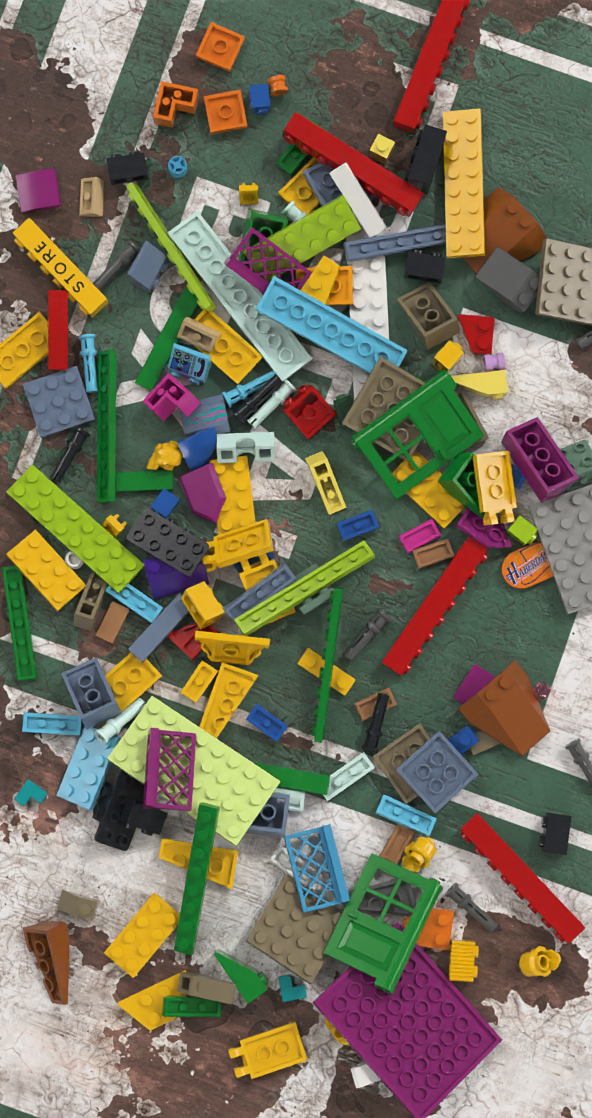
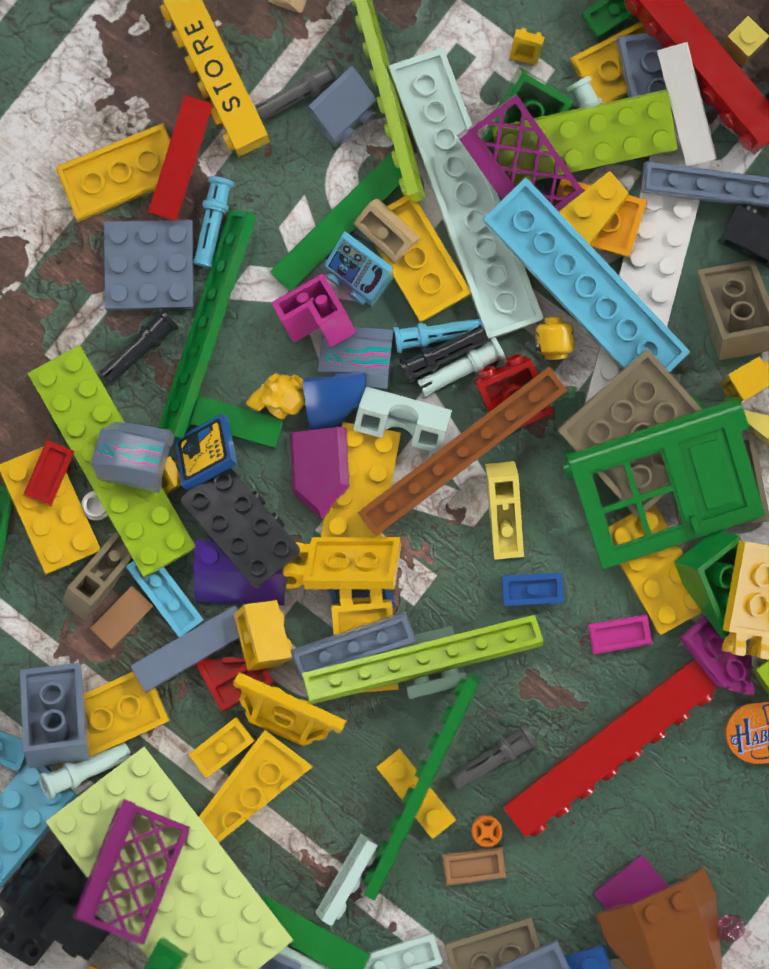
camera: 20 degrees right, 0 degrees up
blue brick [150,488,180,519] -> none
blue plate [246,704,288,742] -> none
black pin [361,693,390,753] -> none
medium nougat tile [412,538,455,569] -> none
none -> red tile [23,440,75,507]
none -> sand blue slope [91,422,175,494]
none -> tile [174,413,237,491]
none -> light aqua plate [315,834,378,926]
none -> dark orange plate [357,367,568,537]
none -> orange wheel [471,815,502,847]
none -> yellow head [535,316,575,360]

